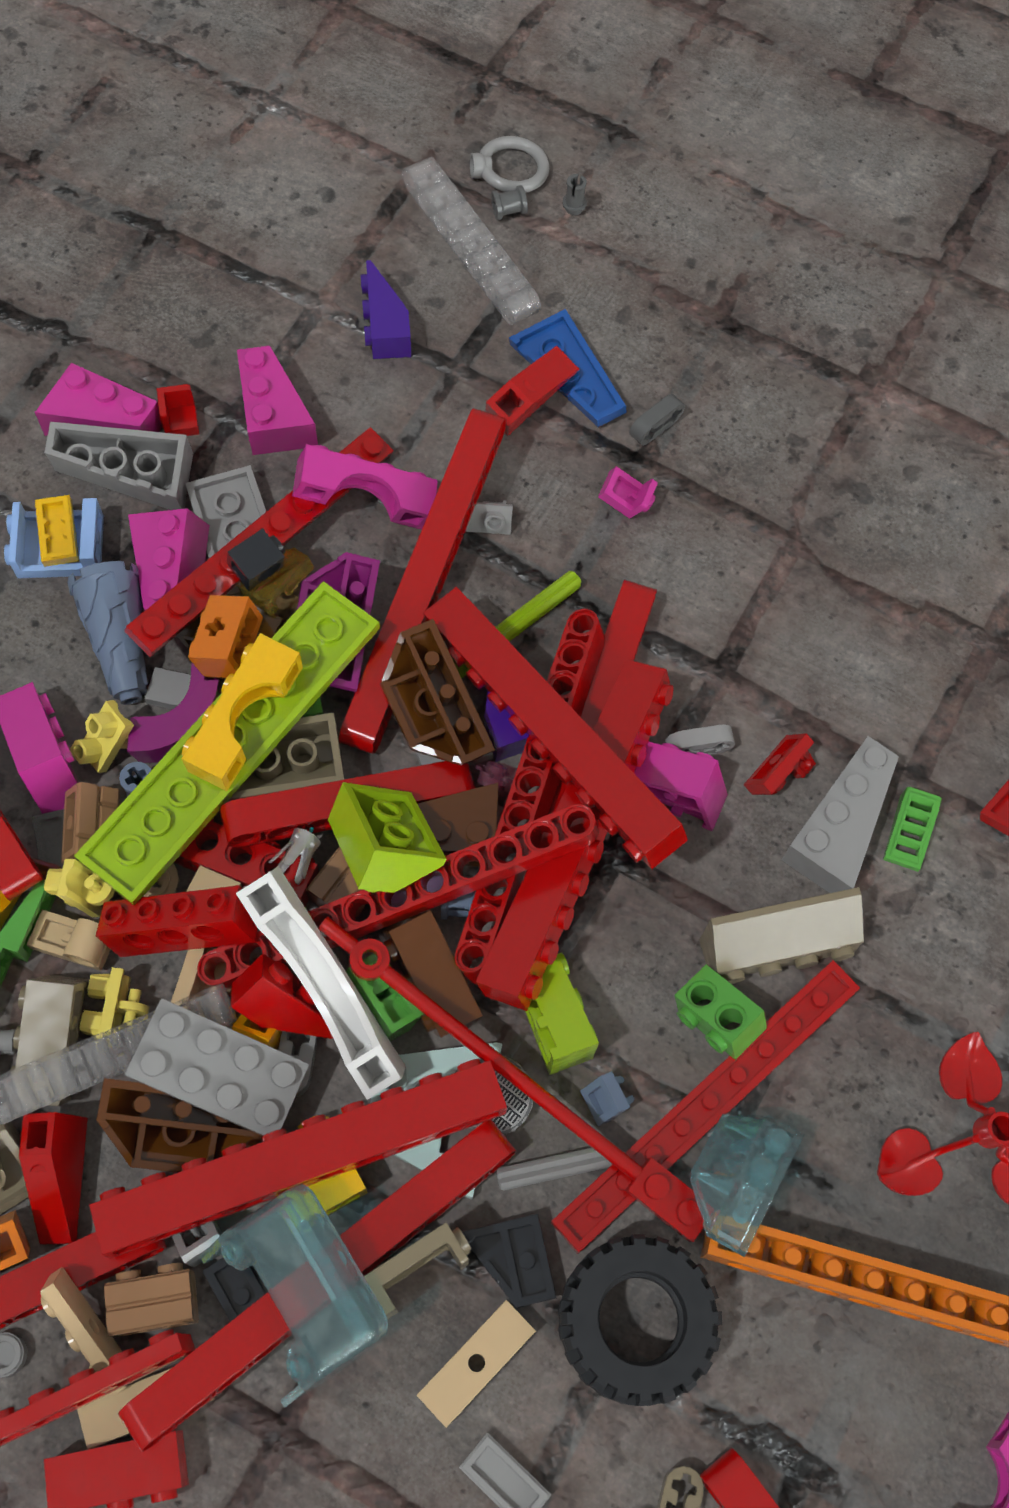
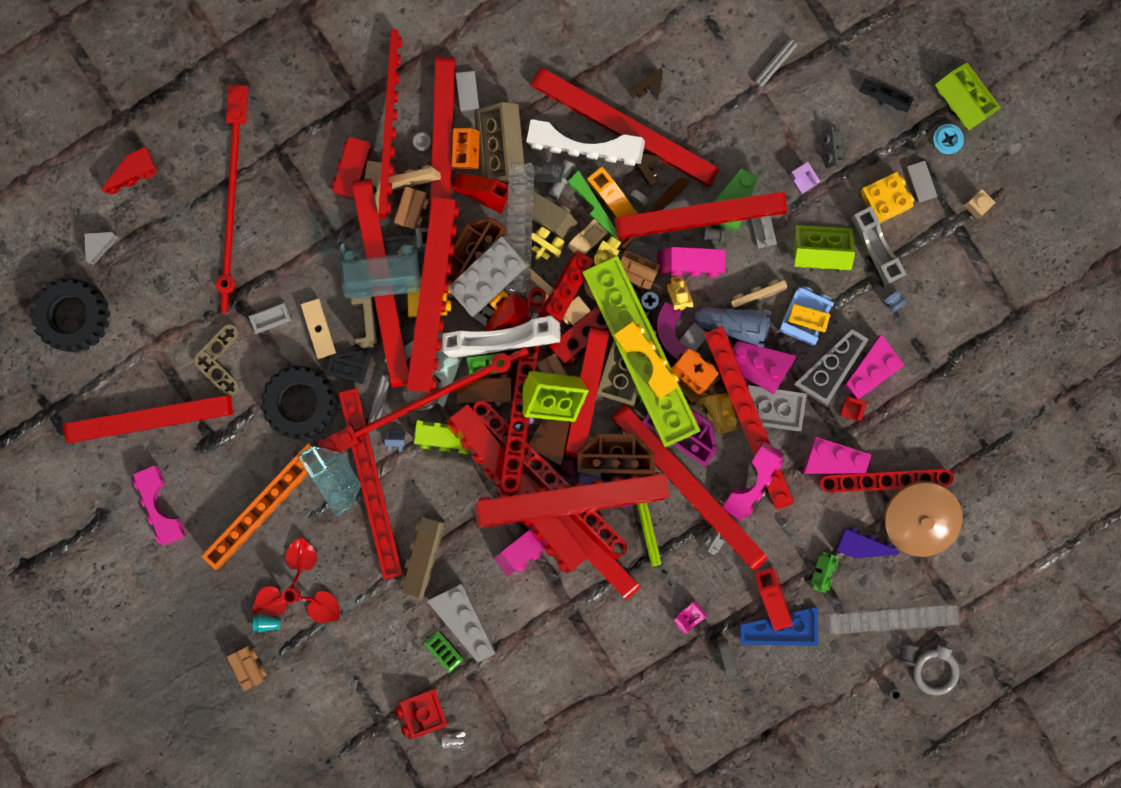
camera: 125 degrees right, 20 degrees up
black brick [227,528,285,591] -> none
flat silver piece [269,827,321,885] -> none
light grey beam [665,724,735,755] -> none
bright green brick [674,964,767,1060] -> none
red hinge [744,733,816,795] -> none
none -> tan tile [730,279,787,309]
none -> bright green hinge [810,552,838,593]
none -> red beam [818,469,954,493]
none -> medium nougat dish [884,481,963,557]

